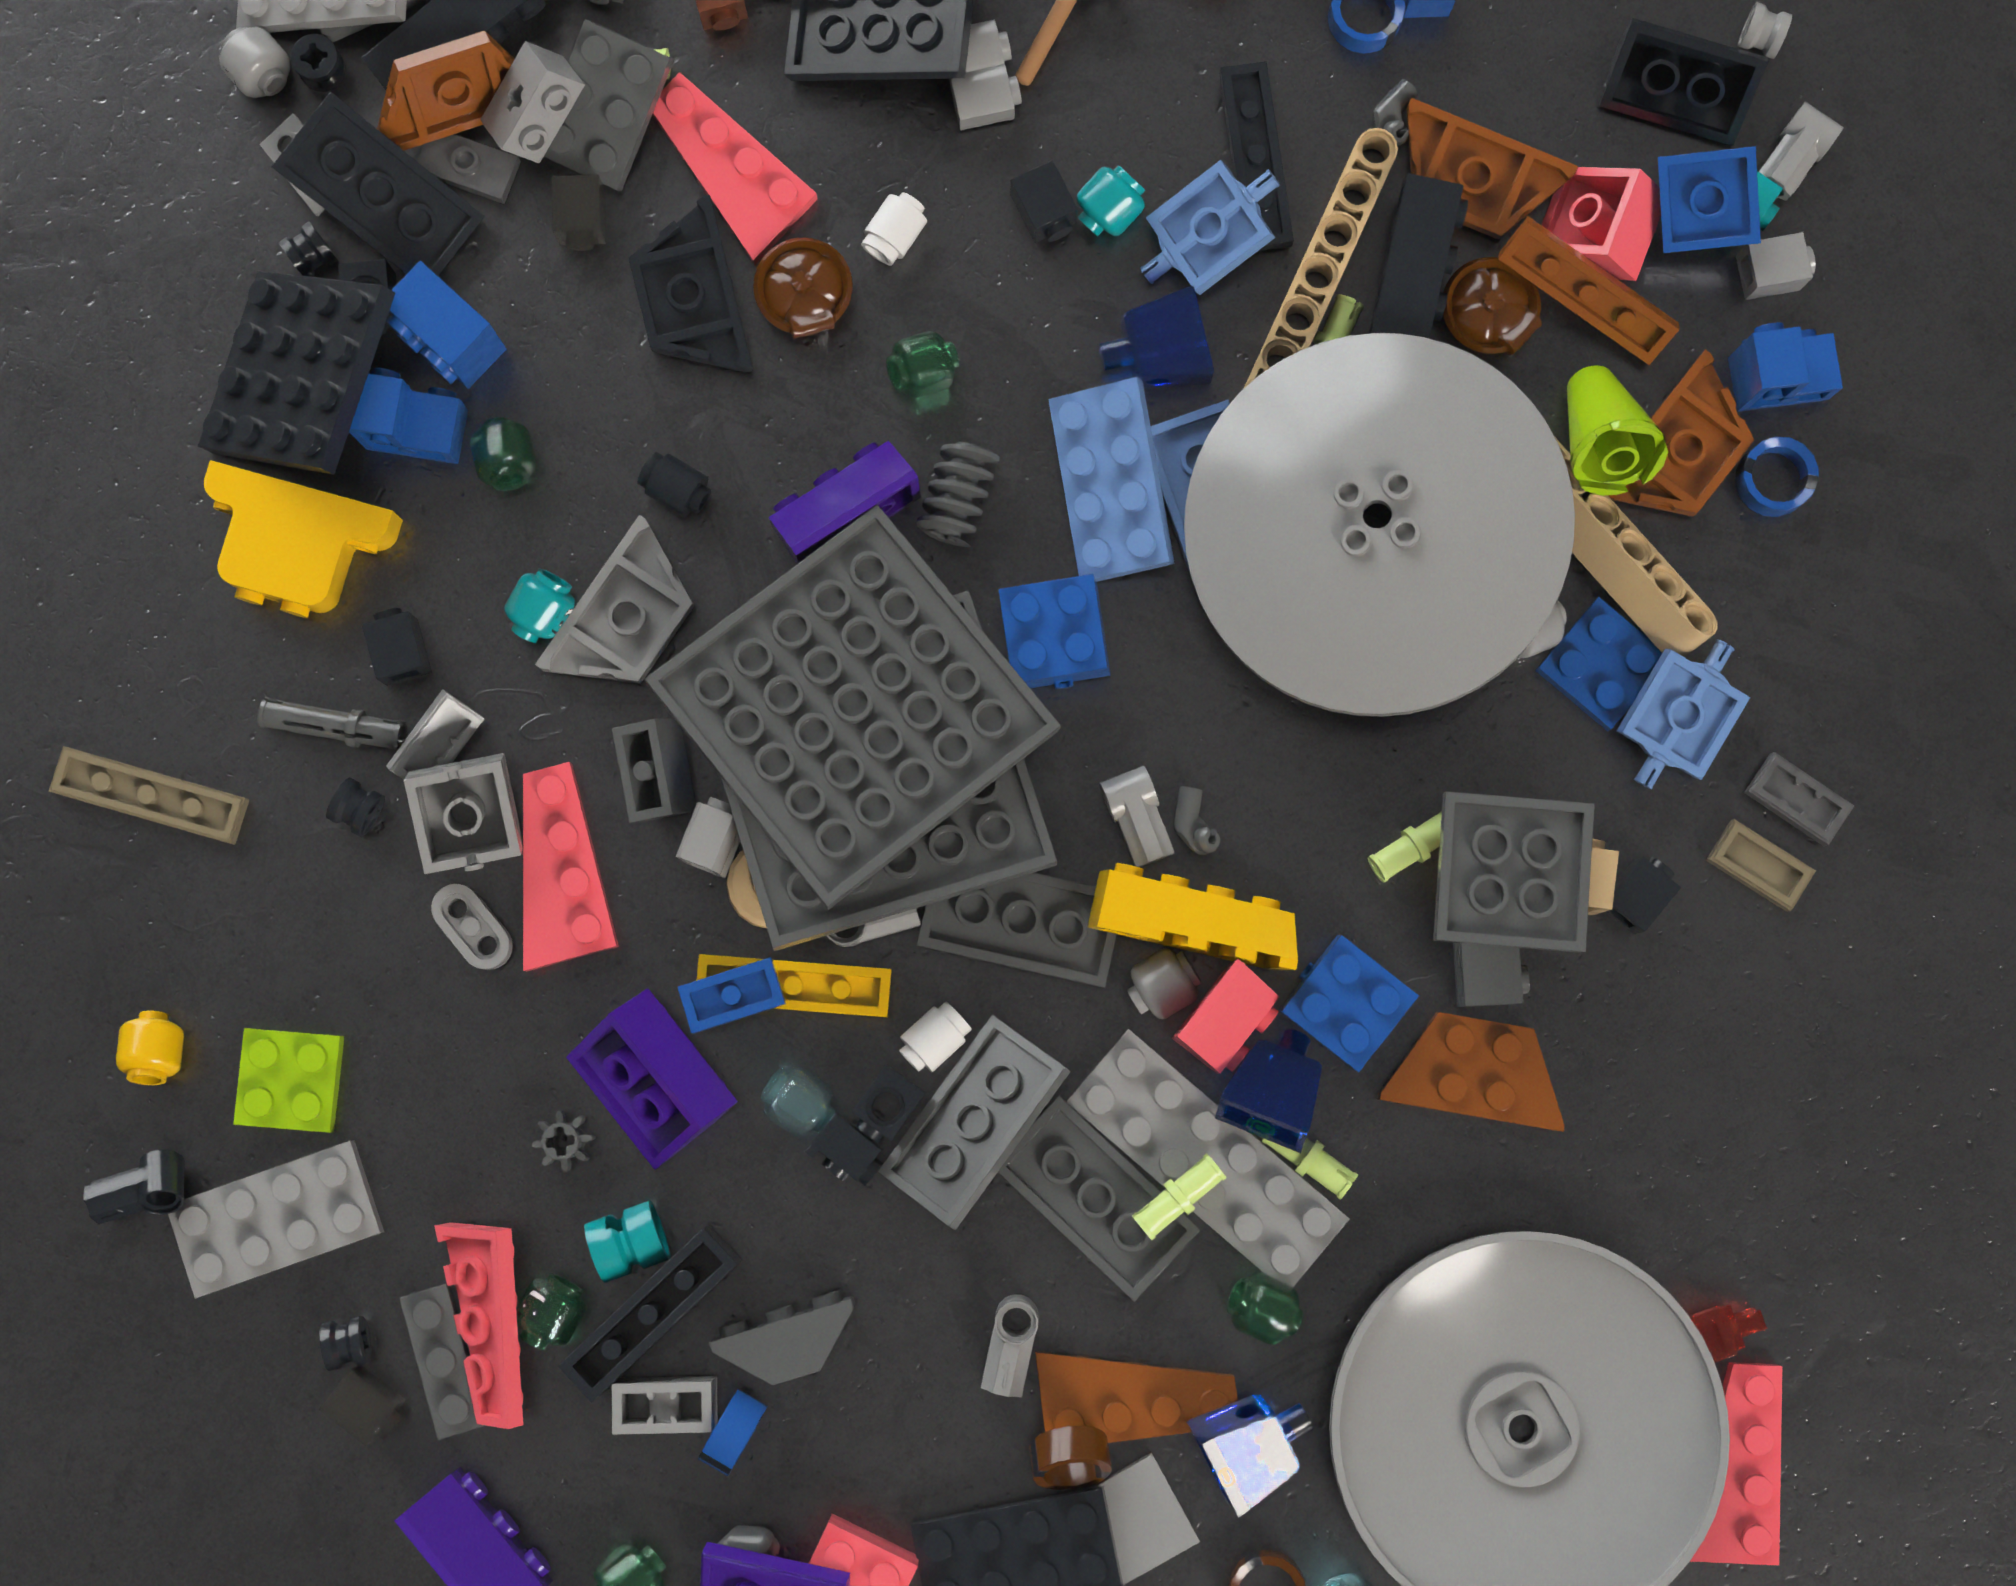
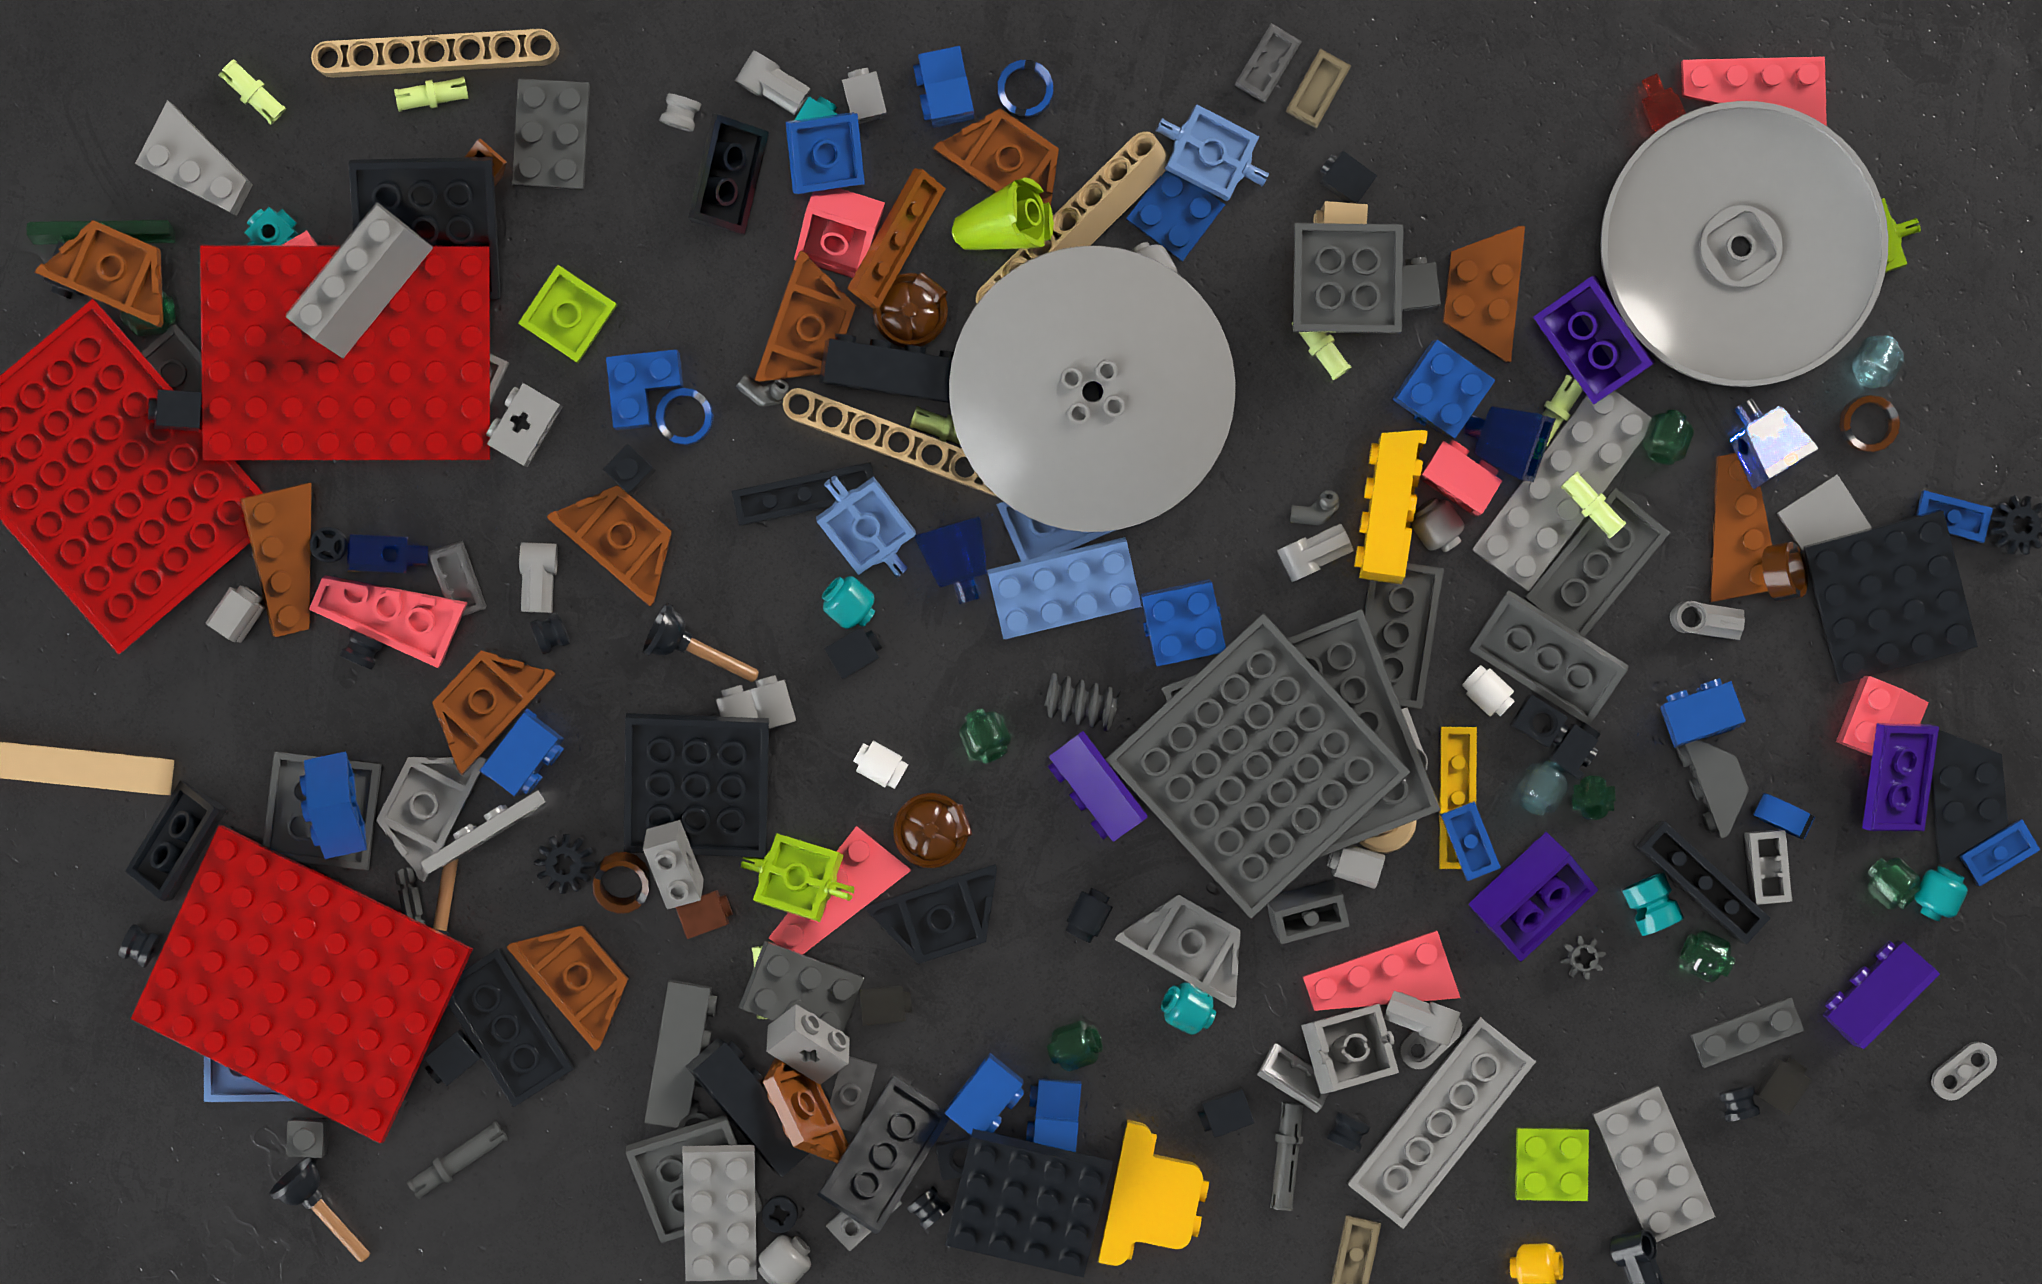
camera: 90 degrees left, 5 degrees up
coral wing [434,1222,523,1429] -> none
dark grey arm [717,1525,780,1556] -> none
none -> lime plate [741,833,854,922]
none -> light grey plate [1347,1017,1536,1229]
none -> light grey piece [1384,991,1461,1046]
none -> dark purple slope [1533,275,1656,405]
none -> clear green gear [1572,776,1616,820]
none -> blue brick [1660,678,1746,748]

